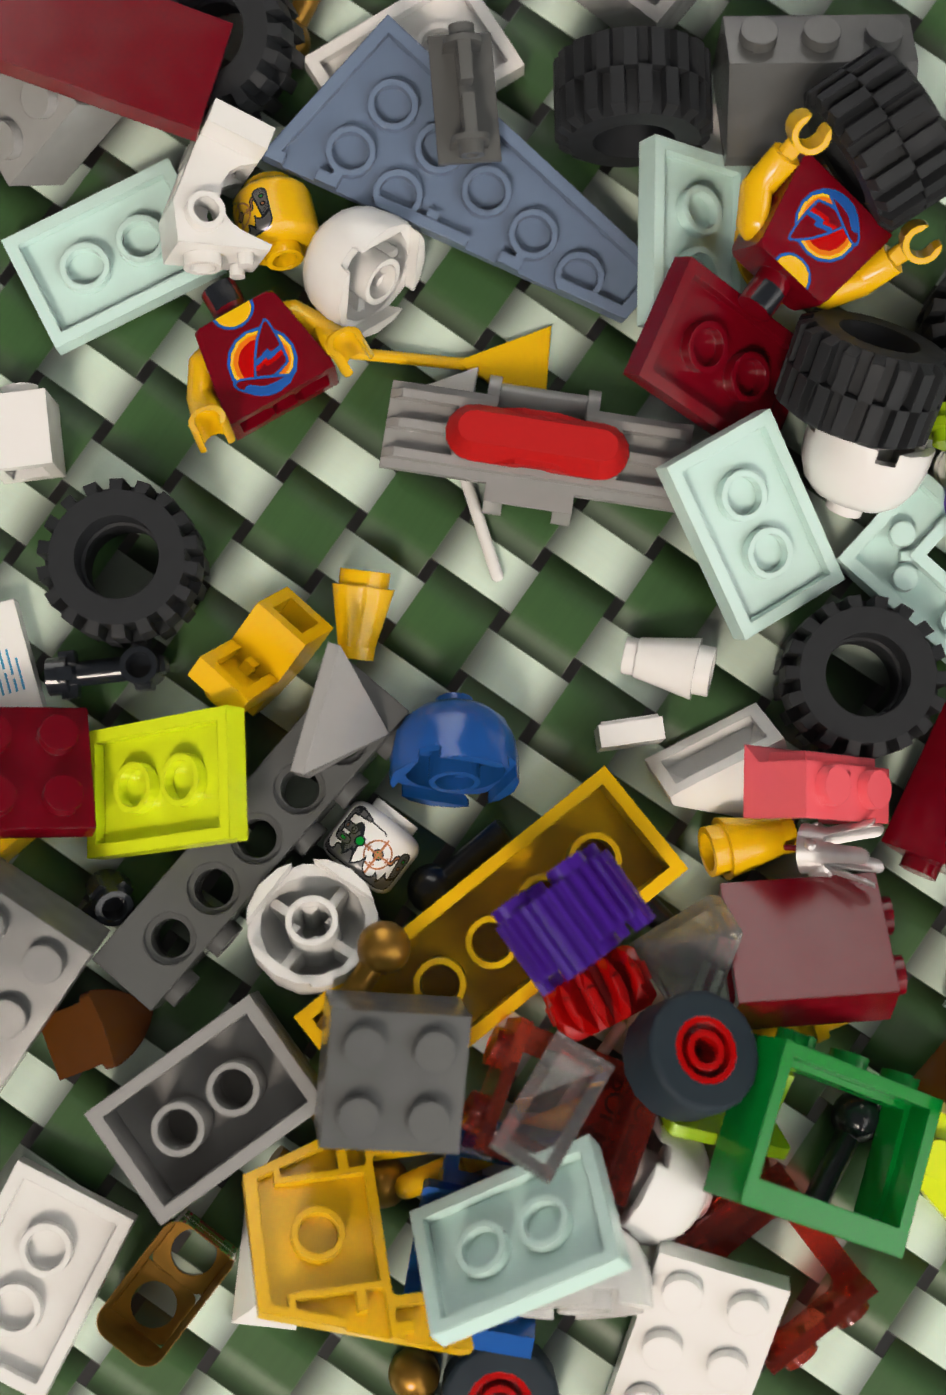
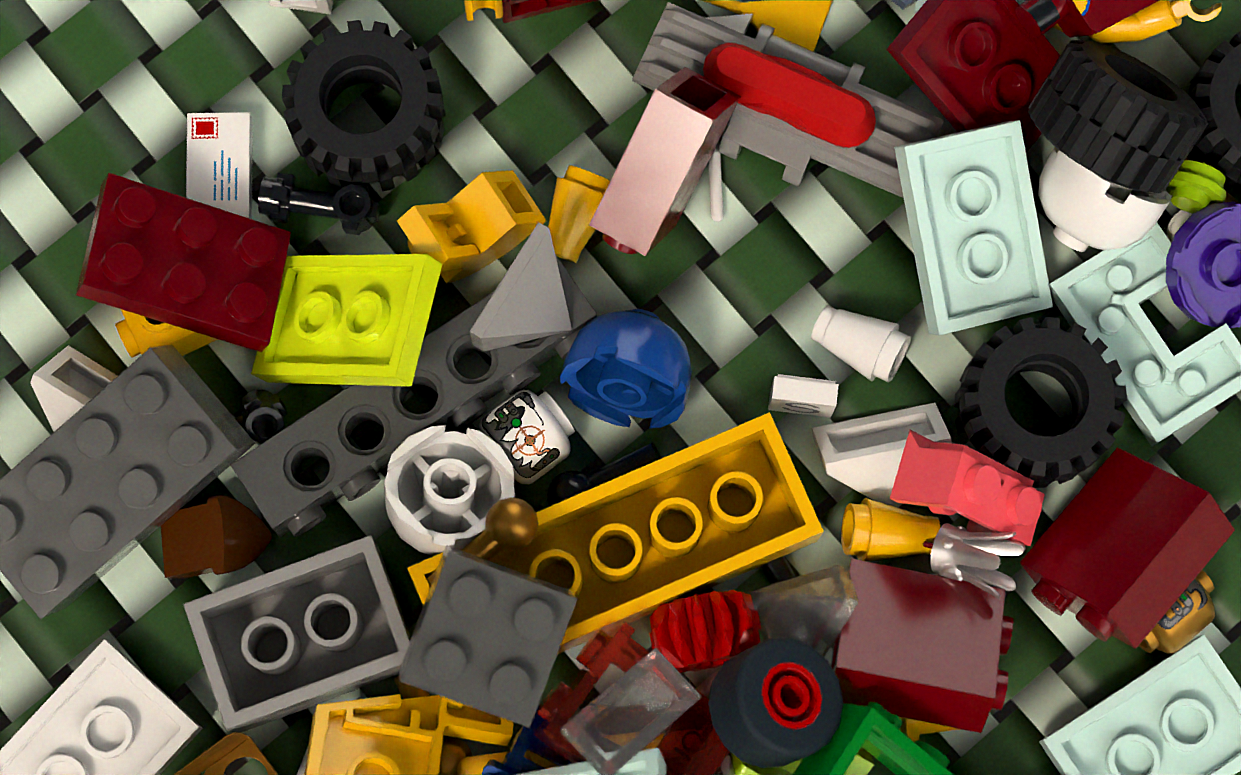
camera: 15 degrees right, 5 degrees down
dark purple brick [492,843,656,997] -> none
none -> brick [589,67,741,256]

